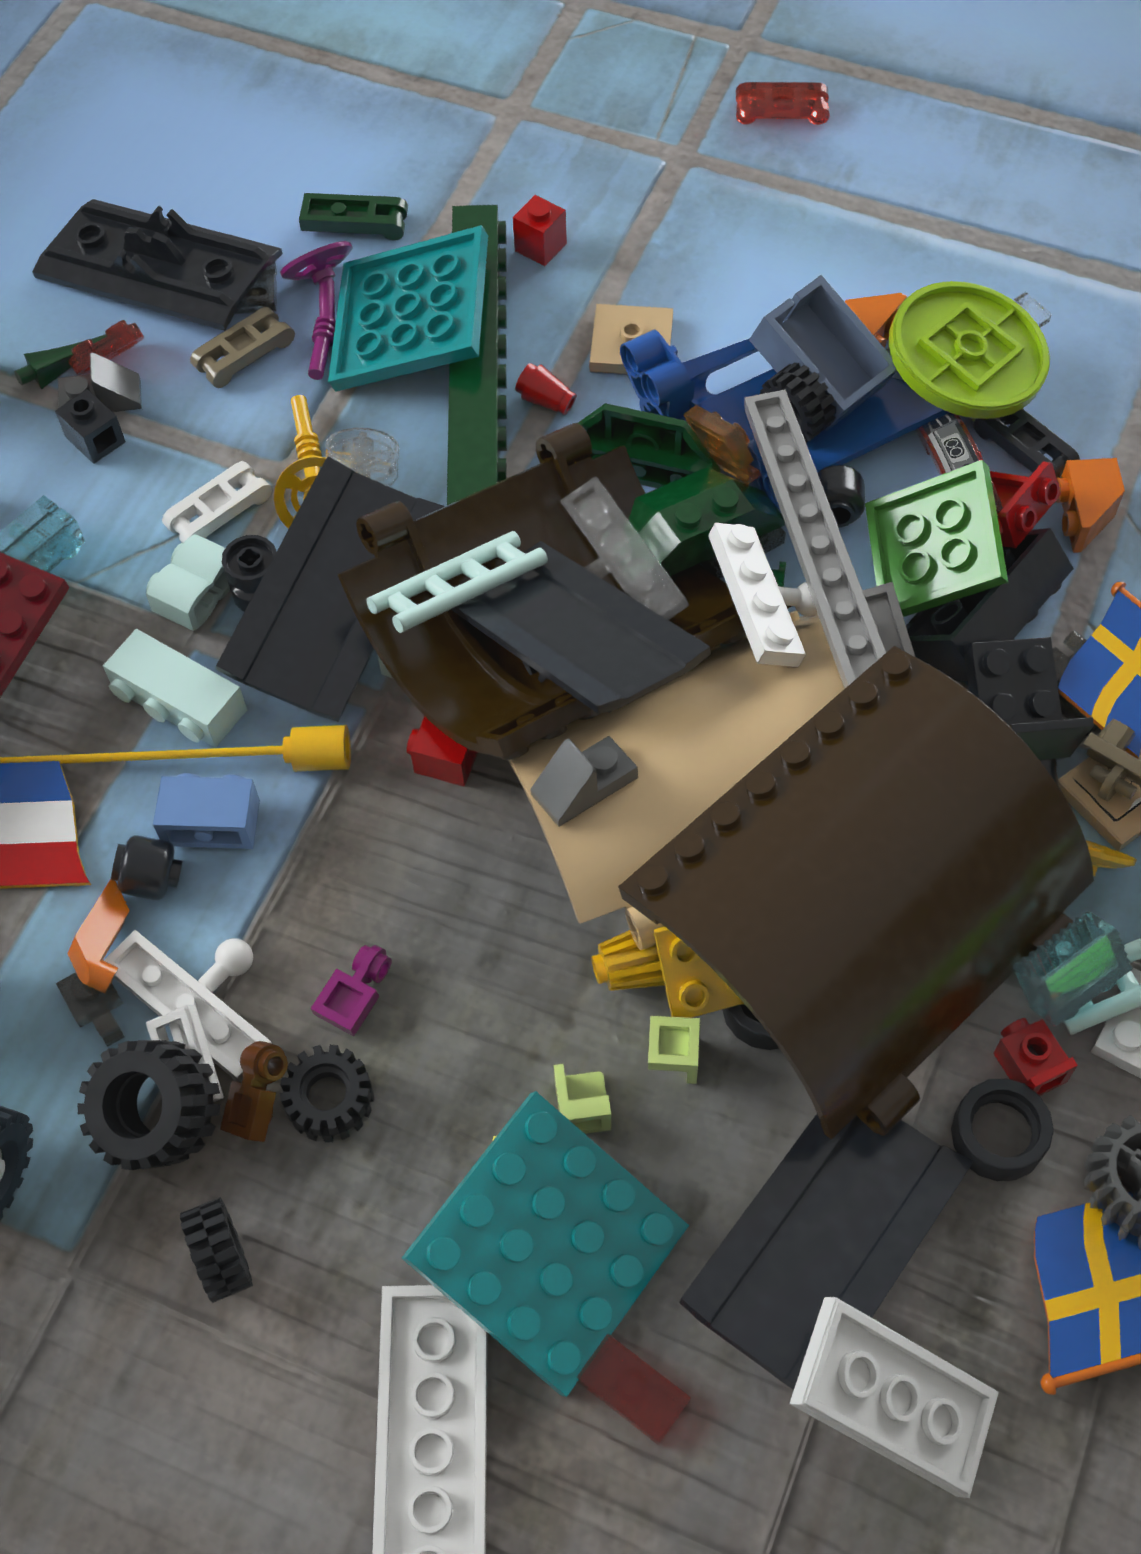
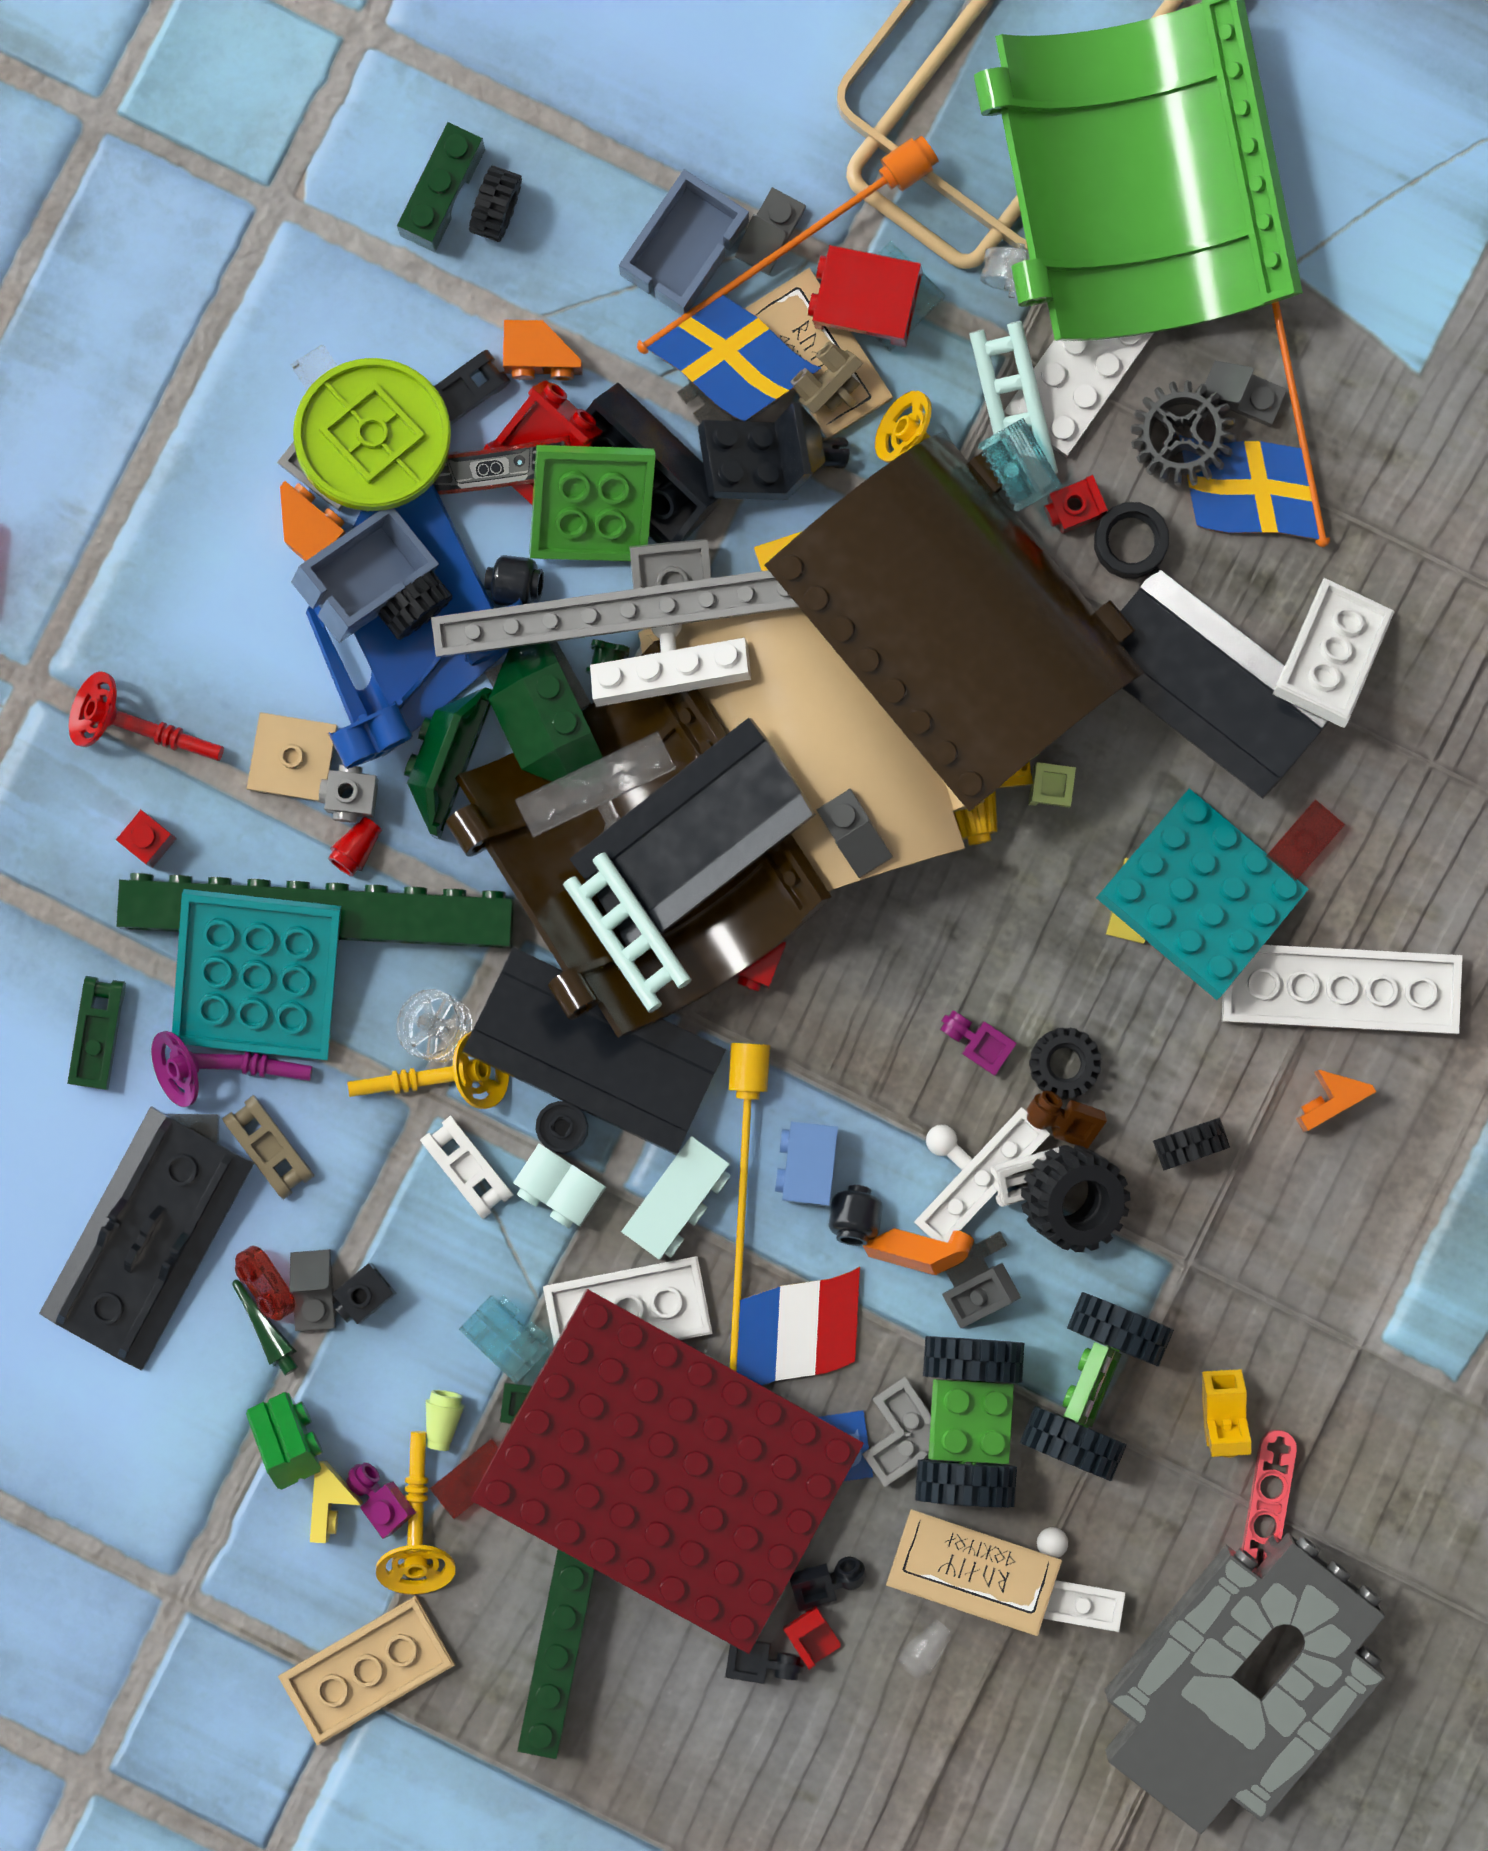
camera: 85 degrees left, 25 degrees up
yellowish green panel [553,1064,611,1134] -> none
clear orange plate [683,405,761,485] -> none
none -> red dish [68,671,224,761]
none -> light grey brick [319,765,379,823]
none -> white tile [543,1256,713,1346]
none -> dark grey slope [942,1263,1021,1329]
none -> orange slope [1296,1070,1376,1132]

